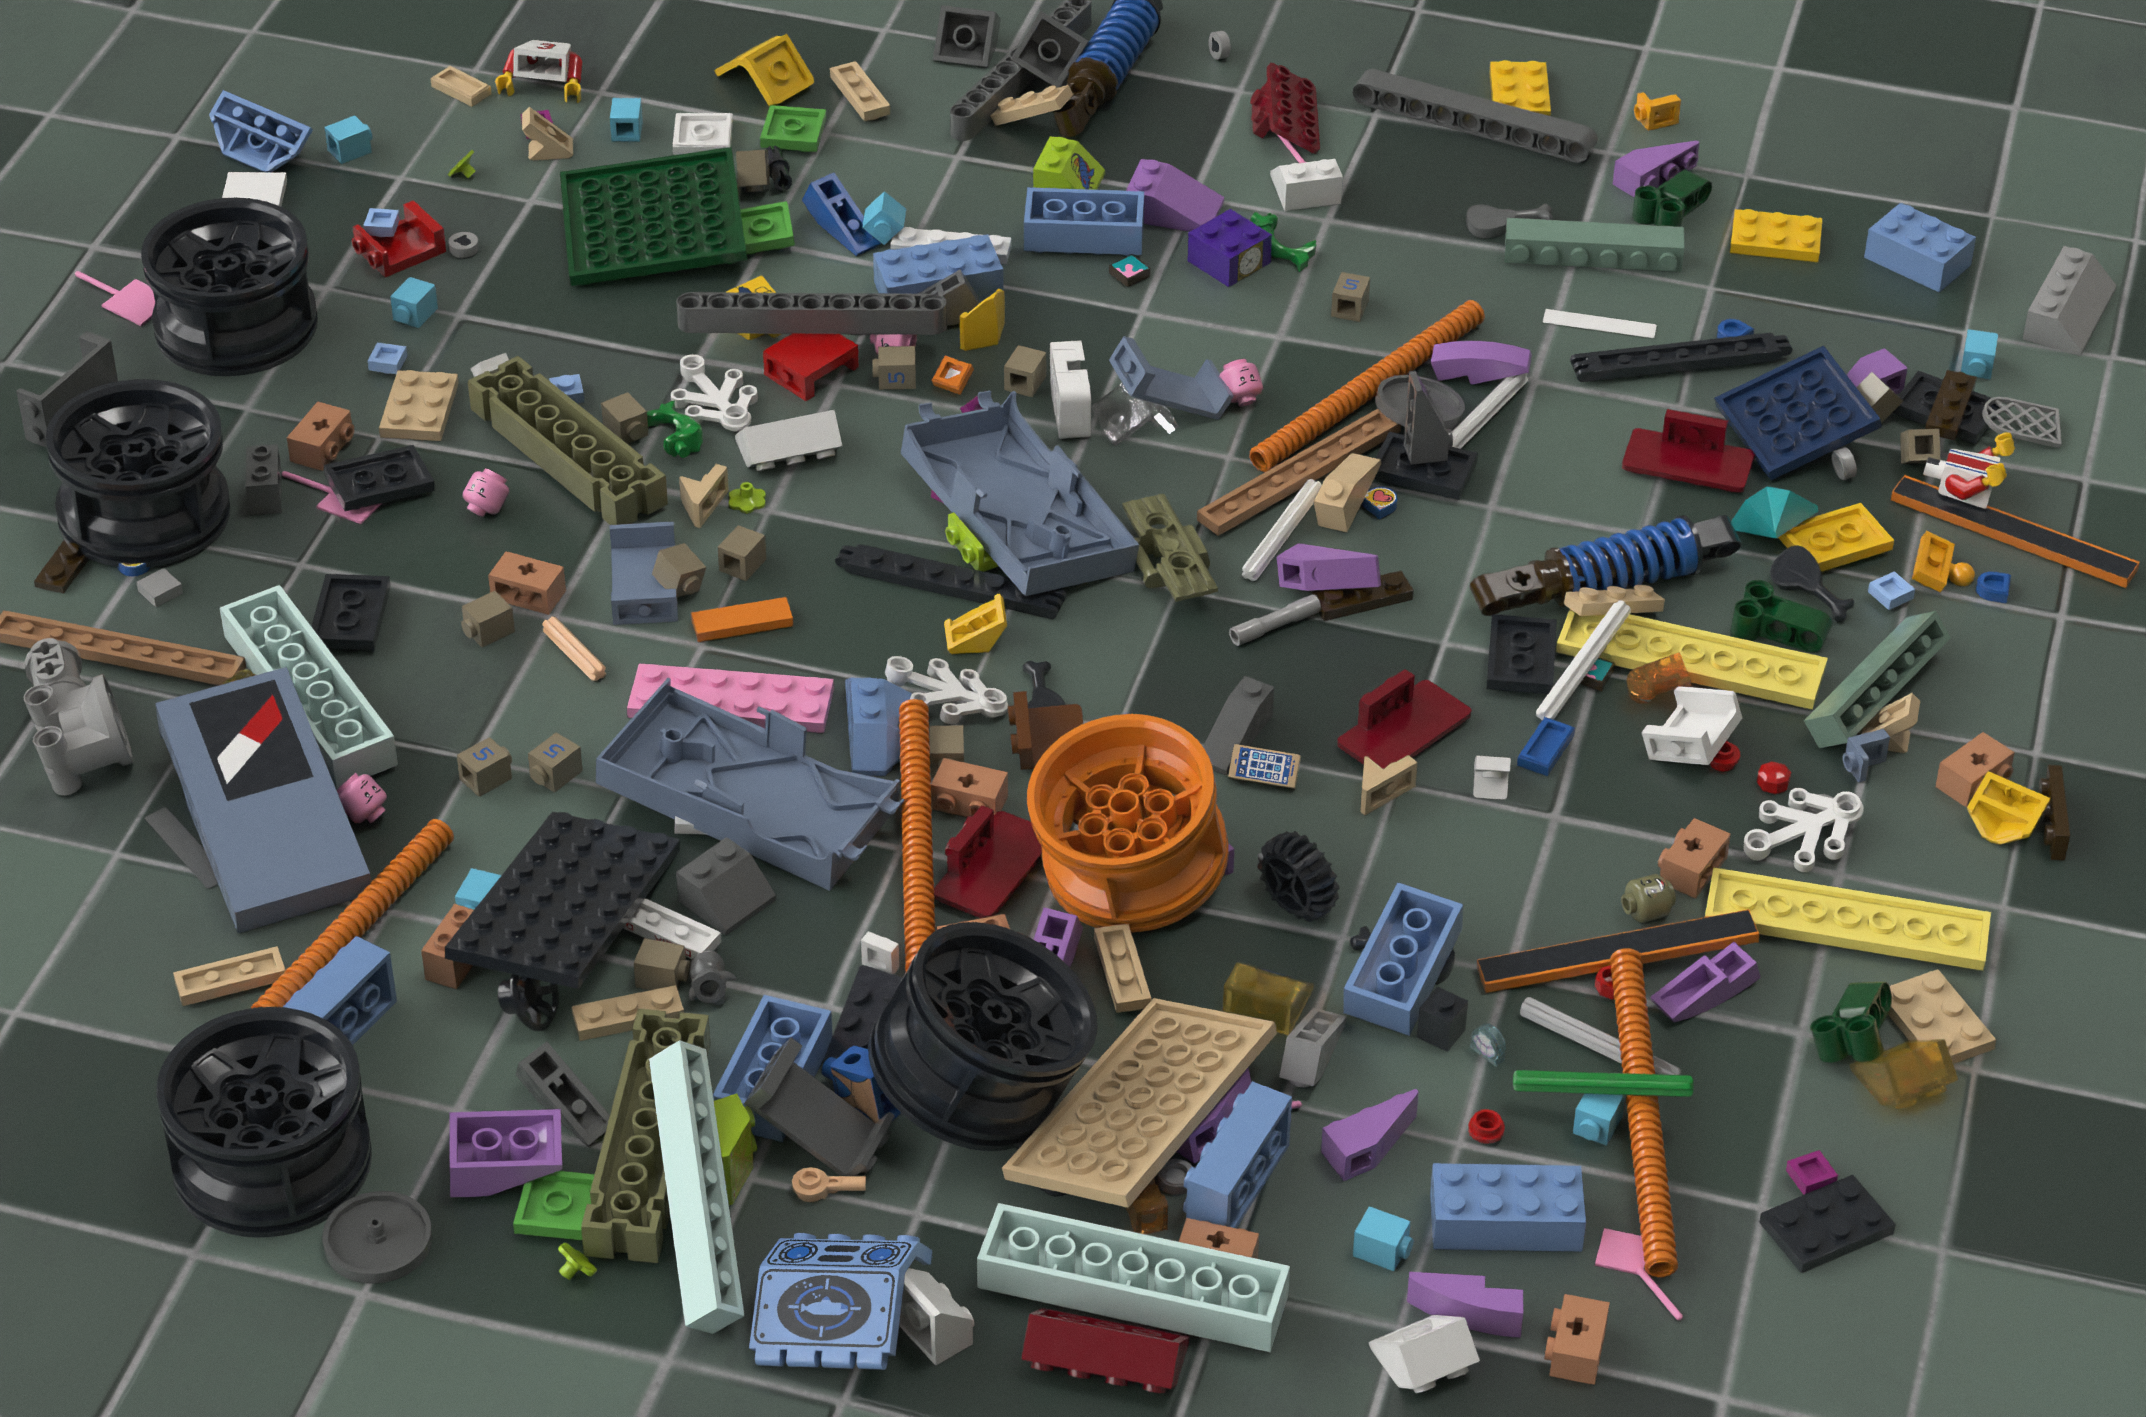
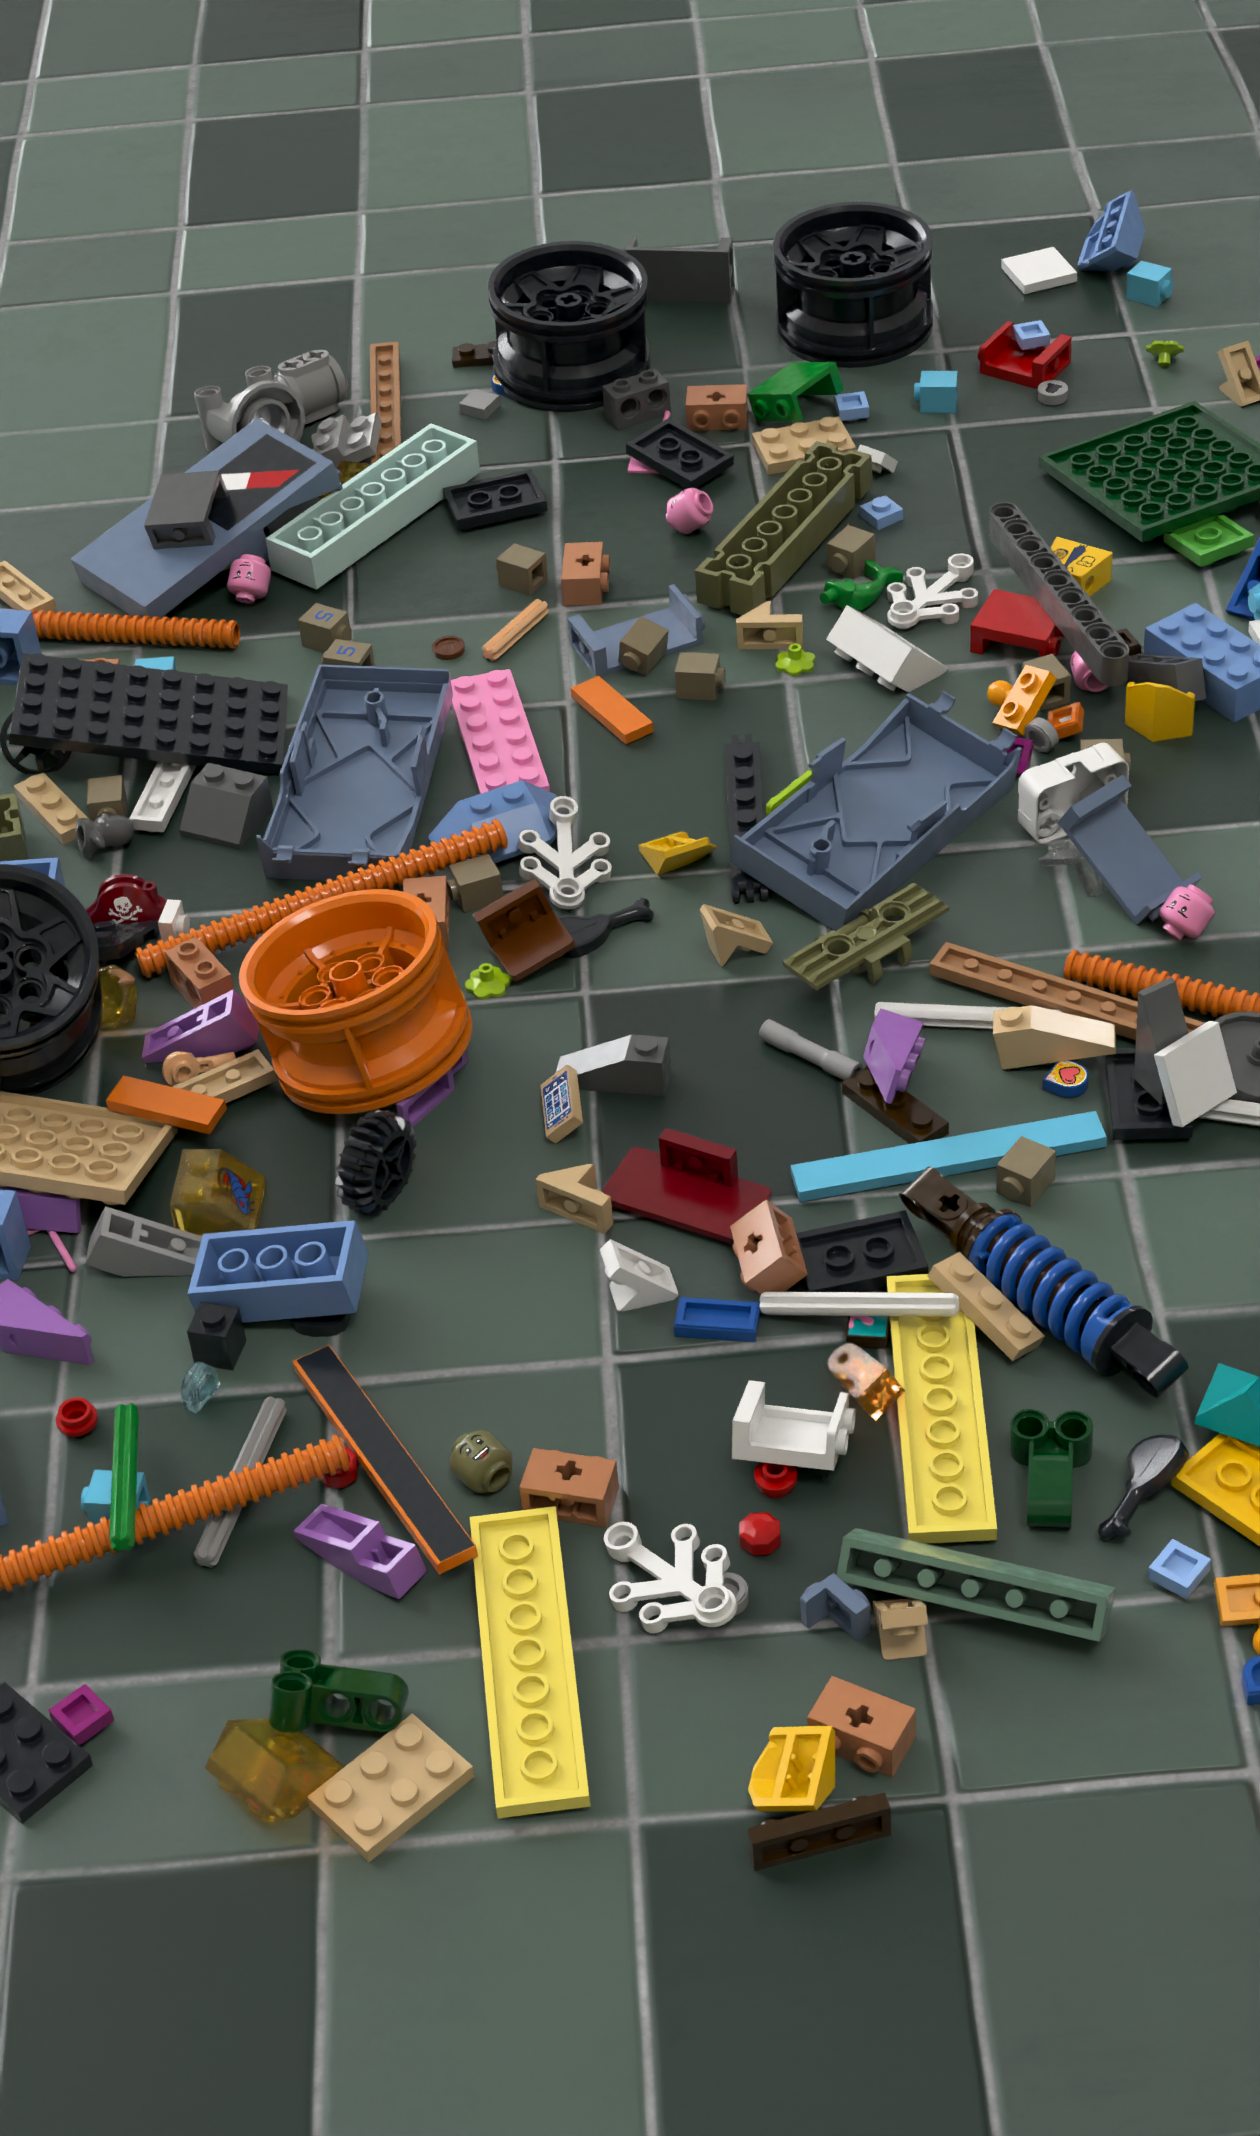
camera: 75 degrees right, 0 degrees up
none -> dark red hat [86,874,167,926]
none -> orange tile [106,1075,227,1134]
none -> dark grey panel [144,470,228,549]
none -> light nougat plate [162,1051,236,1086]
none -> light grey plate [311,413,382,468]
none -> reddish brown piece [432,636,465,660]
none -> tan slope [700,904,773,967]
none -> nougat brick [730,1199,808,1294]
none -> green panel [747,362,844,422]
none -> medium azure tile [791,1111,1107,1202]
none -> light orange plate [987,665,1057,736]
none -> dark tan brick [996,1136,1056,1208]
none -> light grey tile [1025,717,1059,753]
none -> white tile [1154,1021,1237,1127]

